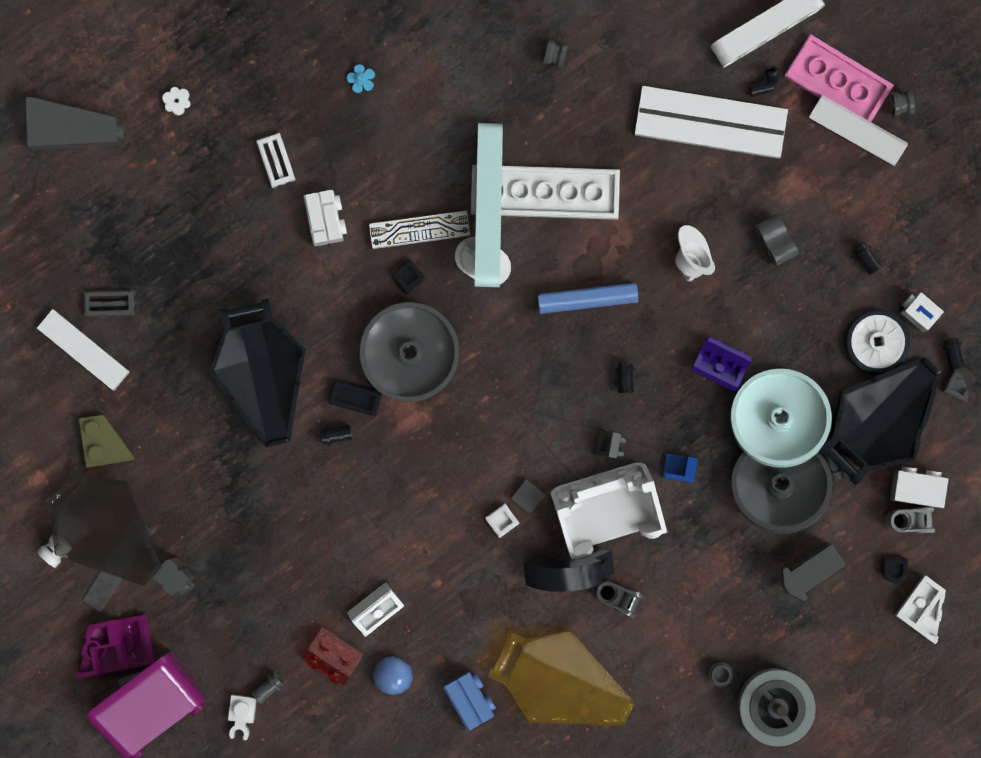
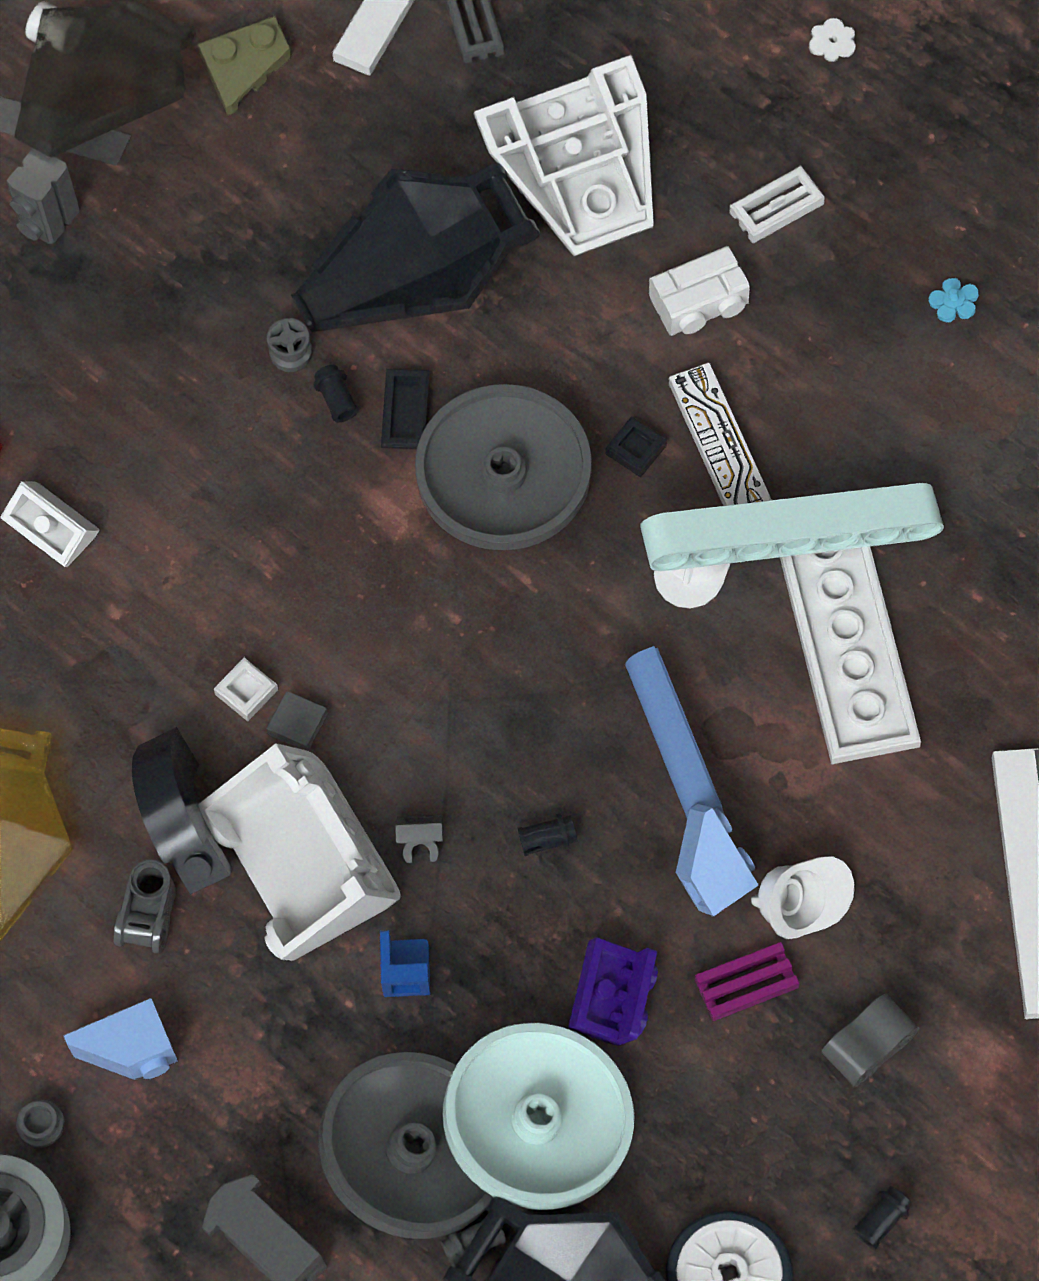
camera: 80 degrees right, 20 degrees down
none -> light blue slope [64,998,177,1080]
none -> dark grey wheel [267,318,312,372]
none -> white wedge [474,55,653,256]
none -> light blue slope [676,804,758,916]
none -> magenta tile [695,942,800,1021]

